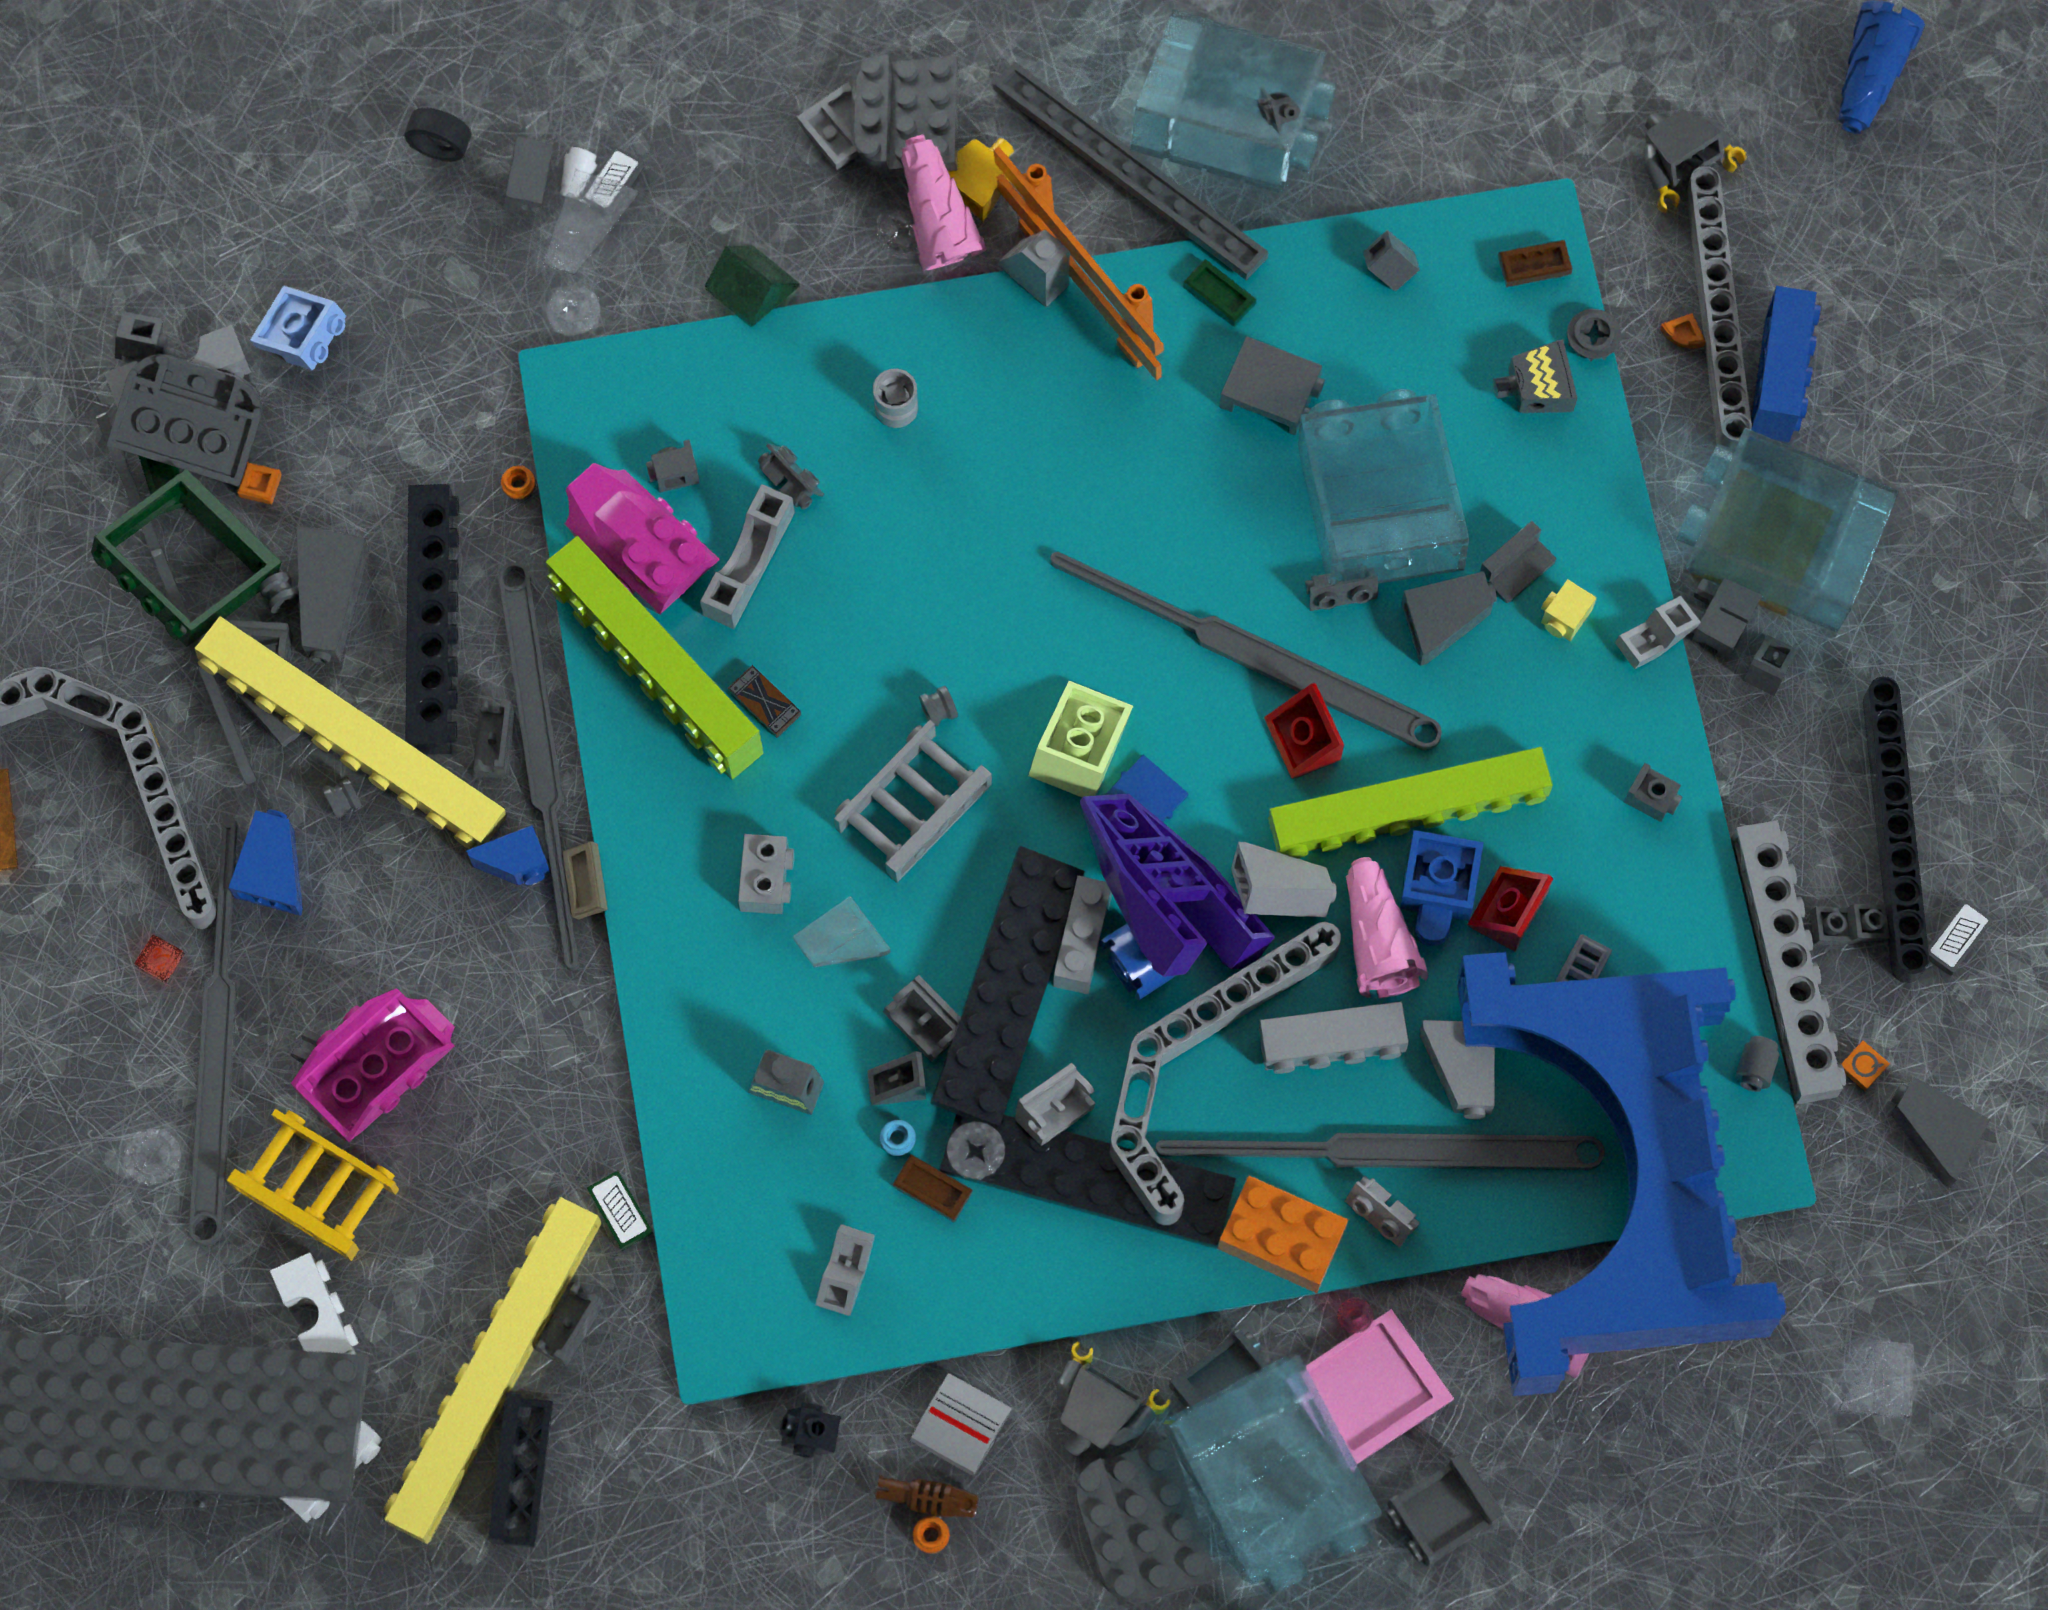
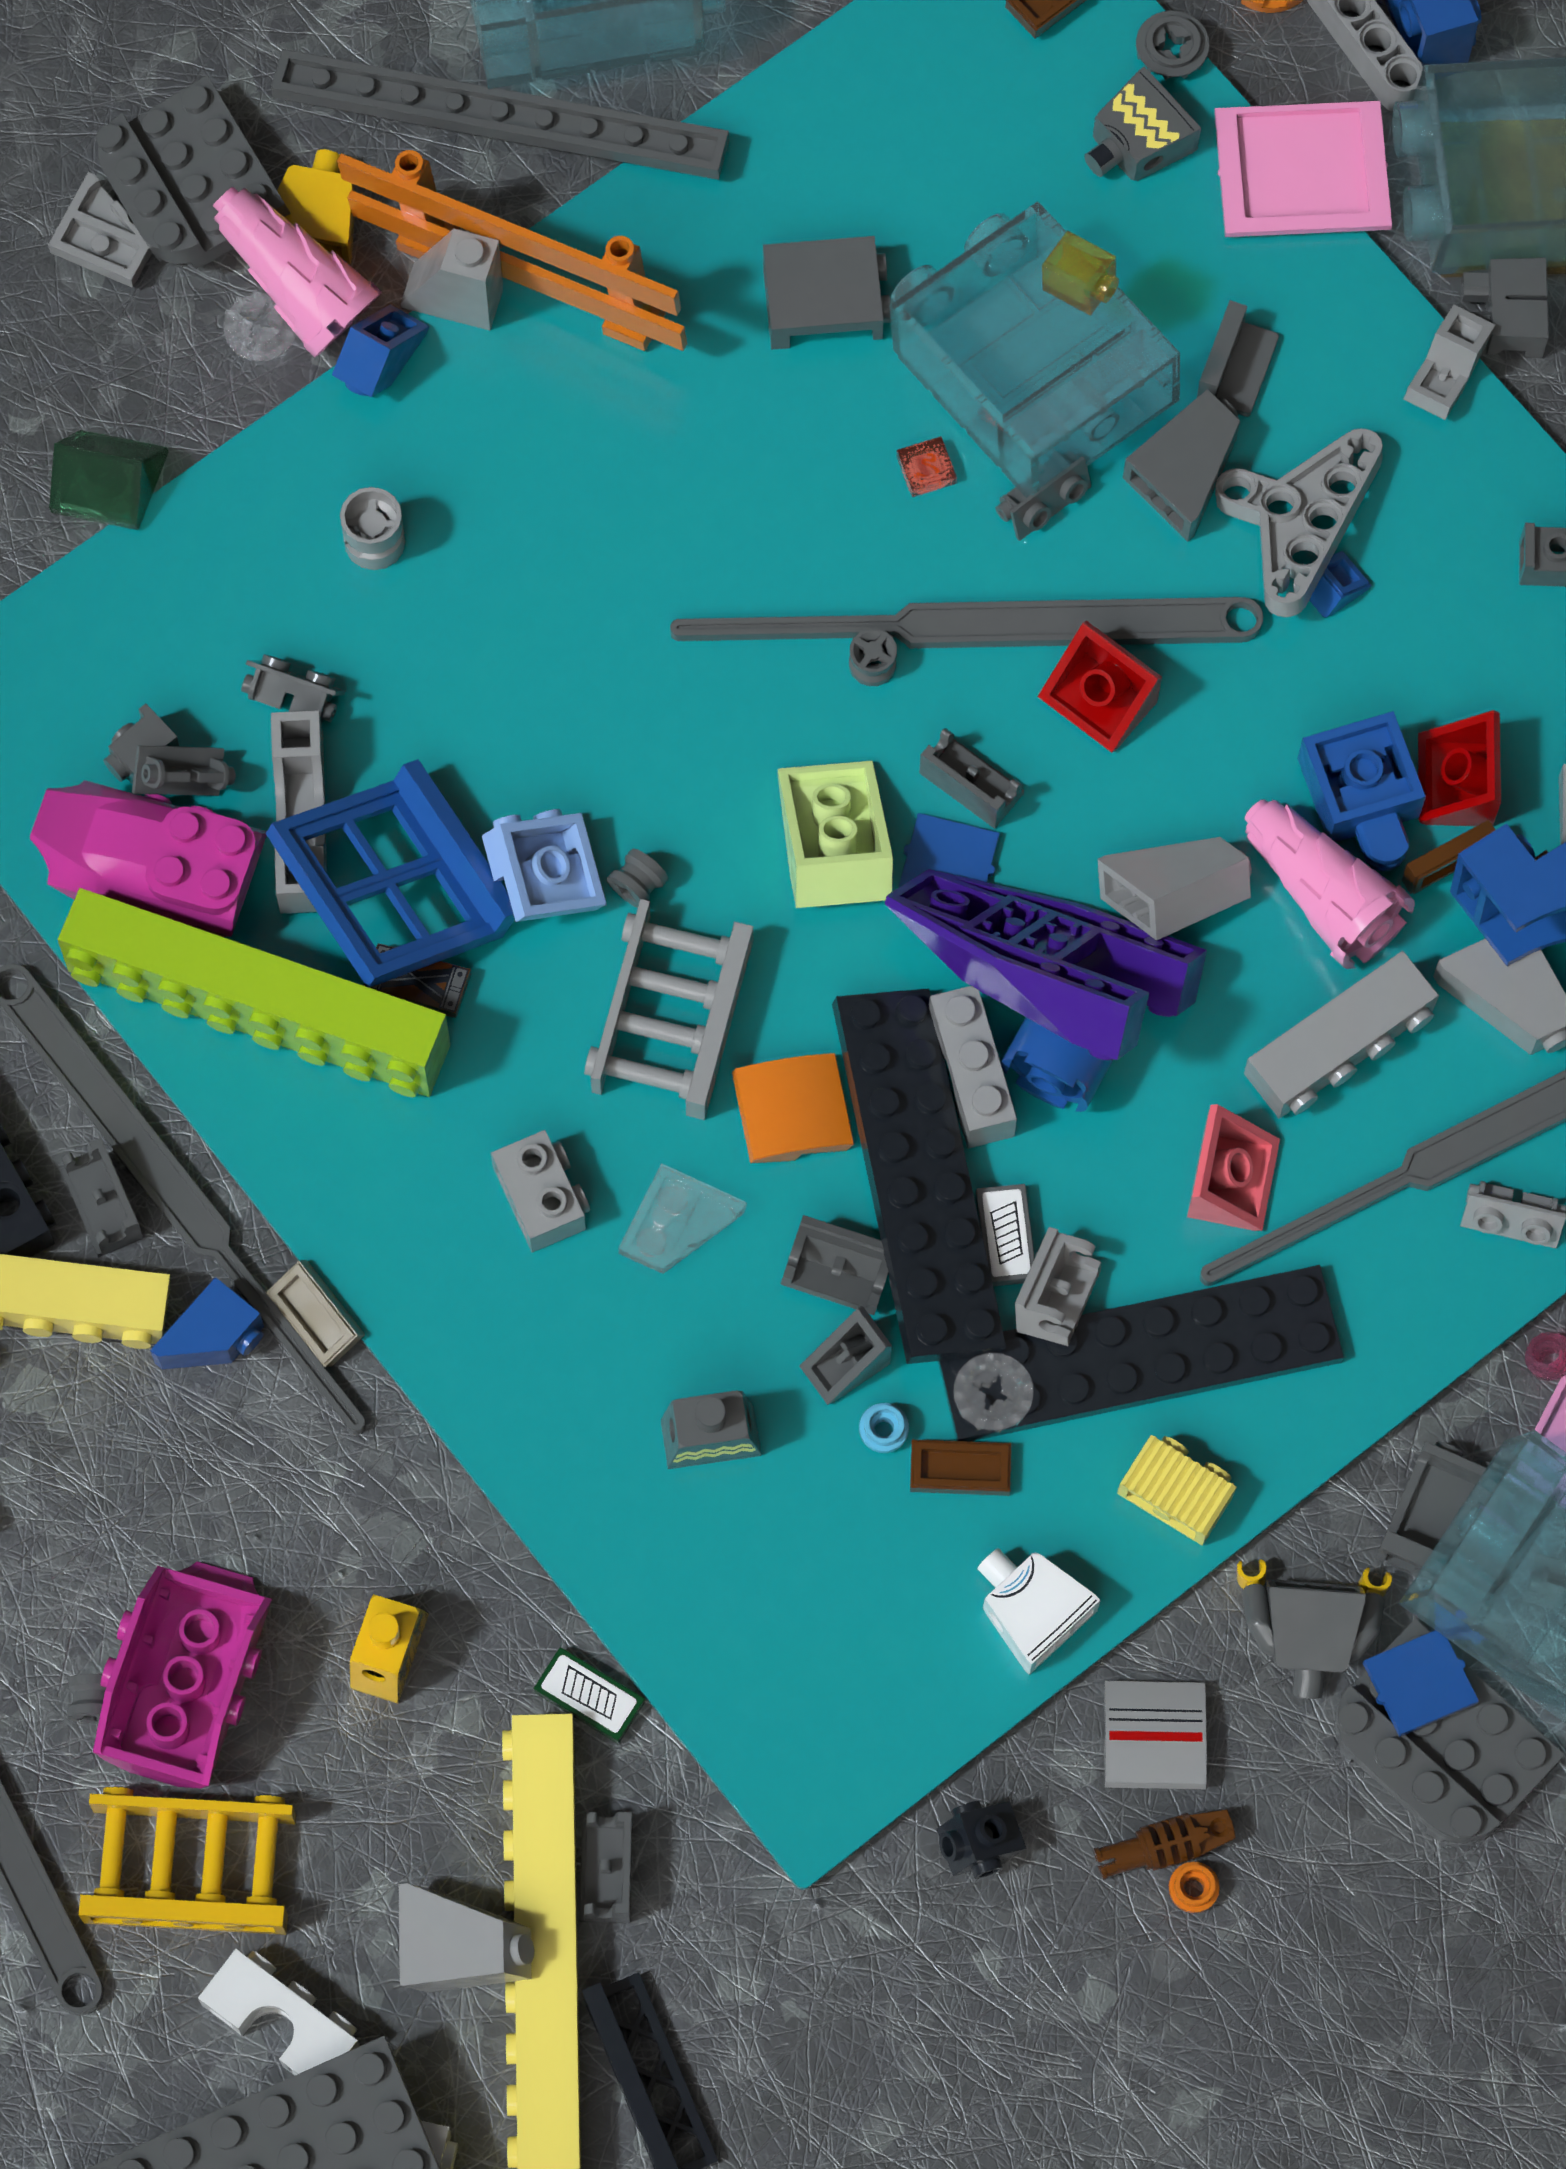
camera: 30 degrees left, 0 degrees up
light grey slope [816,1224,875,1316] -> none
light grey beam [1110,922,1341,1225] -> none
dark green tile [1183,259,1257,327] -> none
orange brick [1218,1176,1349,1293] -> none
lime brick [1268,747,1553,859] -> none
dark grey panel [1363,230,1420,291] -> none
light yellow brick [1541,579,1597,641] -> none
none -> dark grey hinge [132,745,236,796]
none -> blue window [266,759,515,988]
none -> blue slope [332,304,429,397]
none -> yellow torso [350,1594,428,1704]
none -> light grey slope [398,1883,534,1992]
none -> light blue plate [482,809,606,922]
none -> orange slope [732,1053,854,1163]
none -> dark grey wheel [849,628,897,686]
none -> clear red tile [896,436,957,497]
none -> dark grey hinge [919,728,1024,829]
none -> white tile [976,1184,1034,1287]
none -> white torso [977,1548,1100,1675]
none -> clear yellow brick [1042,231,1119,316]
none -> light yellow brick [1117,1435,1236,1546]
none -> coral slope [1187,1104,1280,1231]
none -> bright pink piece [1214,101,1392,237]
none -> light grey beam [1216,428,1383,617]
none -> blue slope [1309,551,1372,618]
none -> blue piece [1363,1628,1479,1737]
none -> reddish brown tile [1401,820,1495,894]

